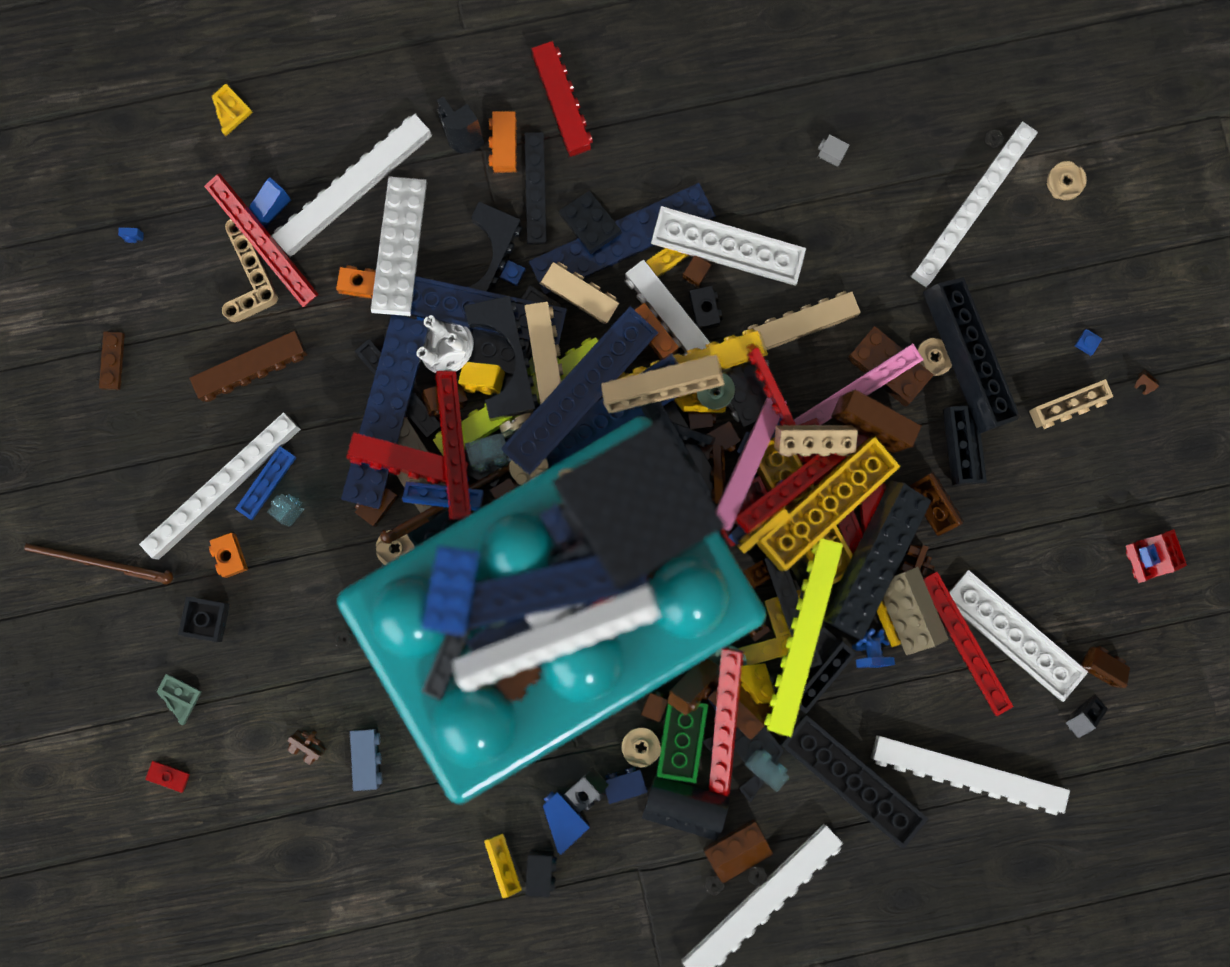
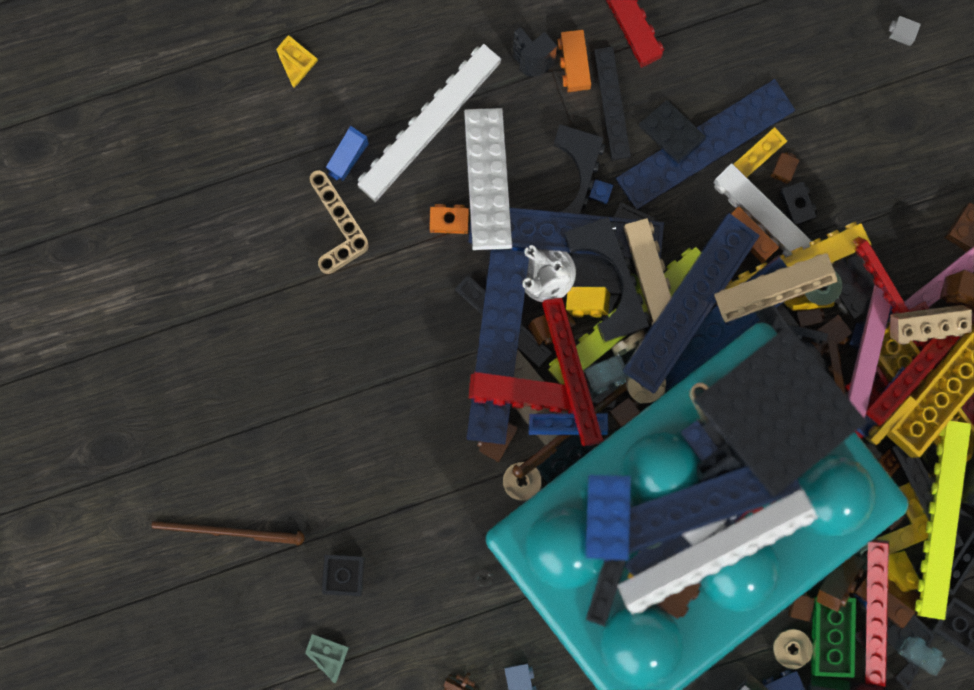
camera: 10 degrees left, 0 degrees up
reddish brown plate [99,332,125,390] -> none
blue plate [118,228,143,243] -> none
white brick [139,412,301,560] -> none
reddish brown brick [189,331,307,402] -> none
plate [204,174,319,307] -> none
orange brick [209,533,248,578] -> none
blue plate [235,446,297,520] -> none
clear light blue brick [267,494,304,527] -> none
tan brick [540,262,619,324] -> none
white plate [651,206,806,285] -> none
tan brick [747,291,861,350] -> none

